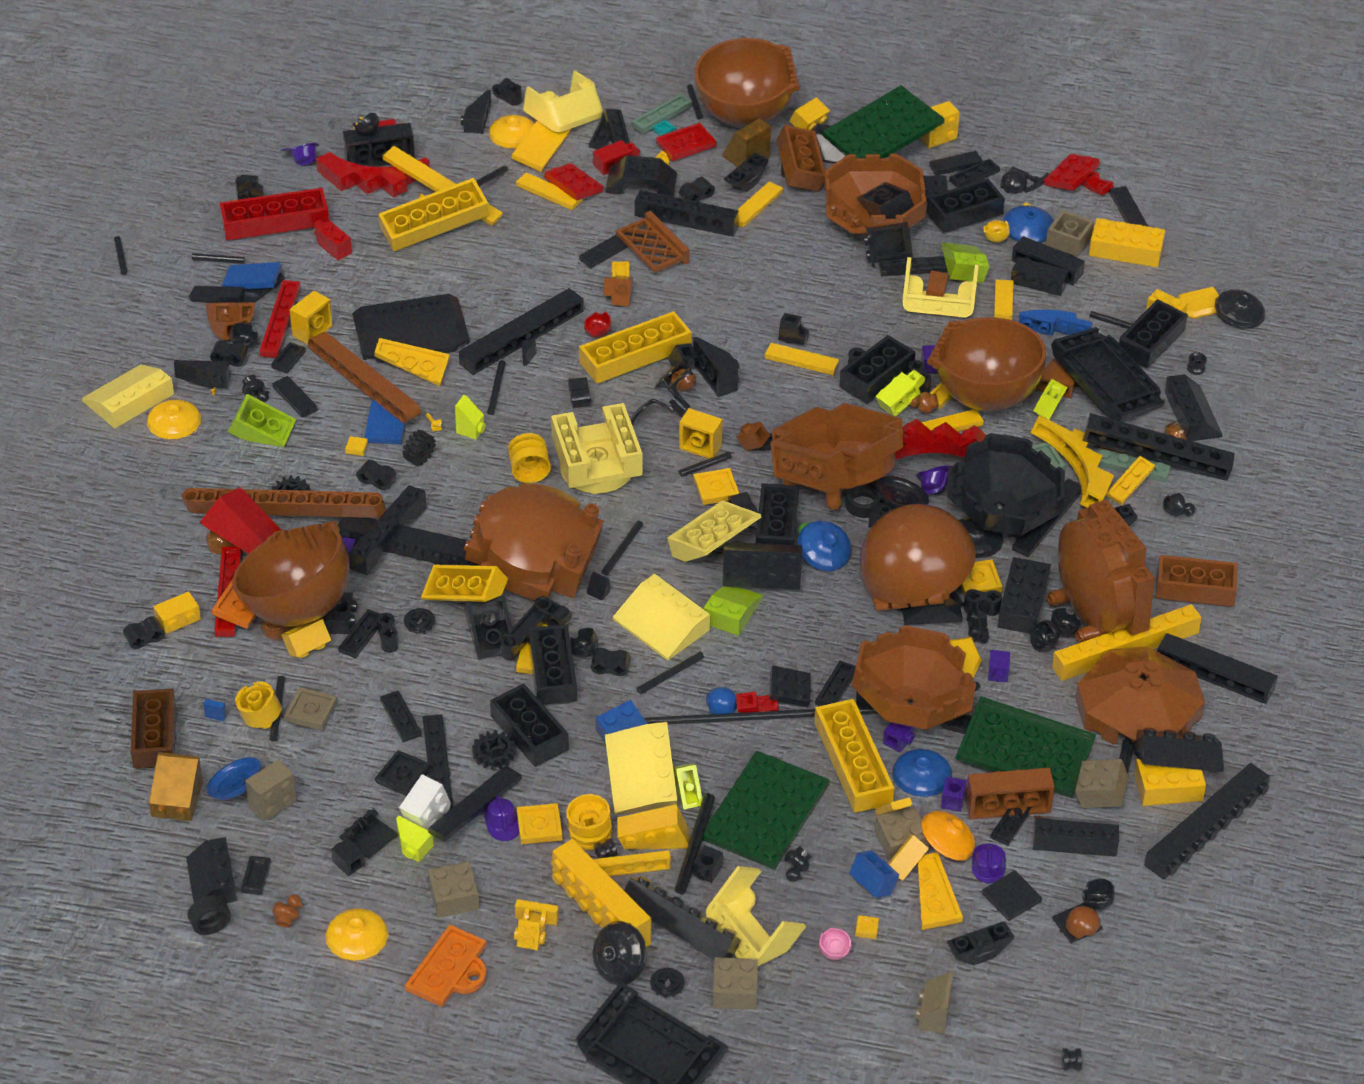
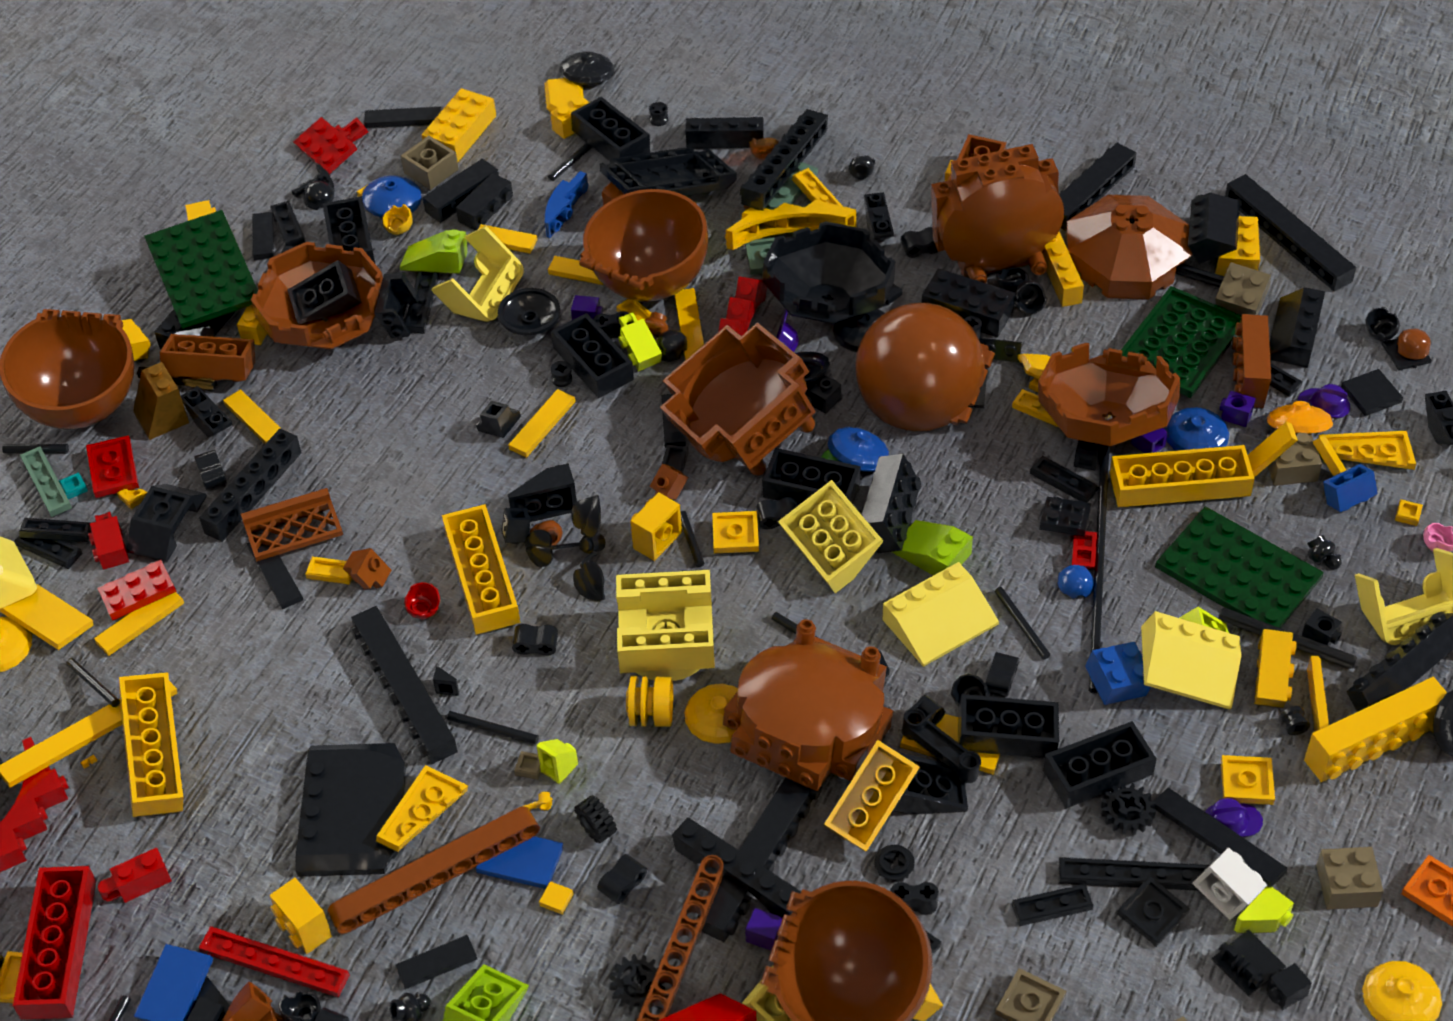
camera: 75 degrees left, 5 degrees up
black tile [271,342,306,374] -> none
yellow tile [514,899,559,950] -> none
yellow wheel [566,794,613,850] -> none
dark orange tile [926,270,948,297] -> none
dark purple brick [988,650,1010,683] -> none
none -> black dish [498,288,561,336]
none -> black hair [656,329,687,362]

